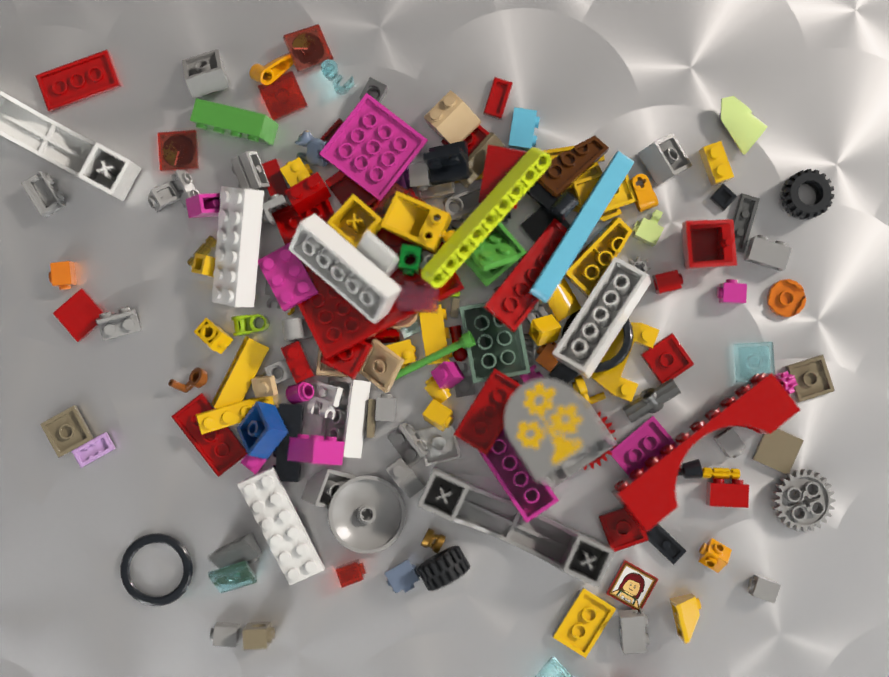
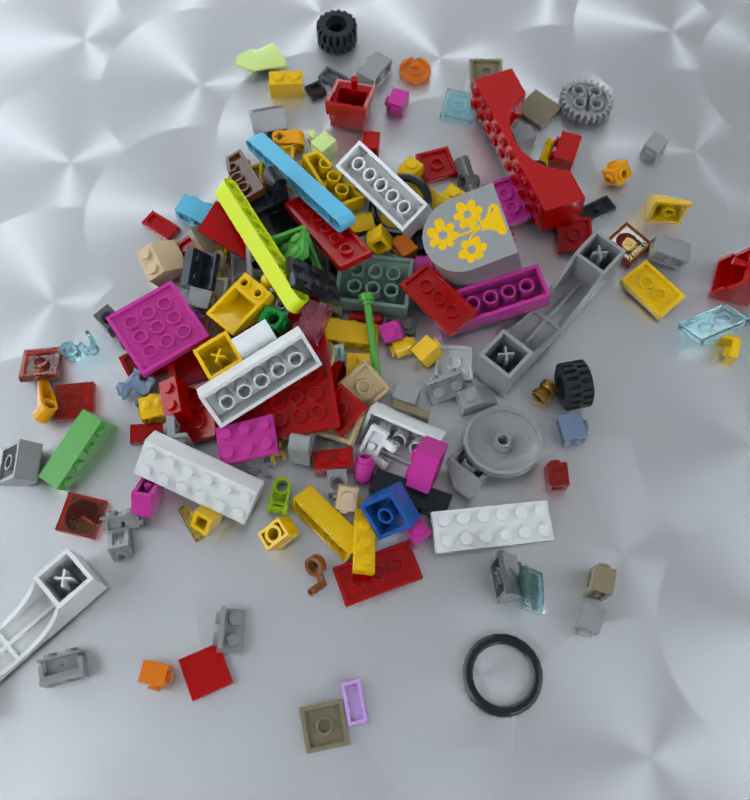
camera: 70 degrees left, 20 degrees down
light grey brick [231,151,270,190] -> none
none -> black plate [285,256,341,307]

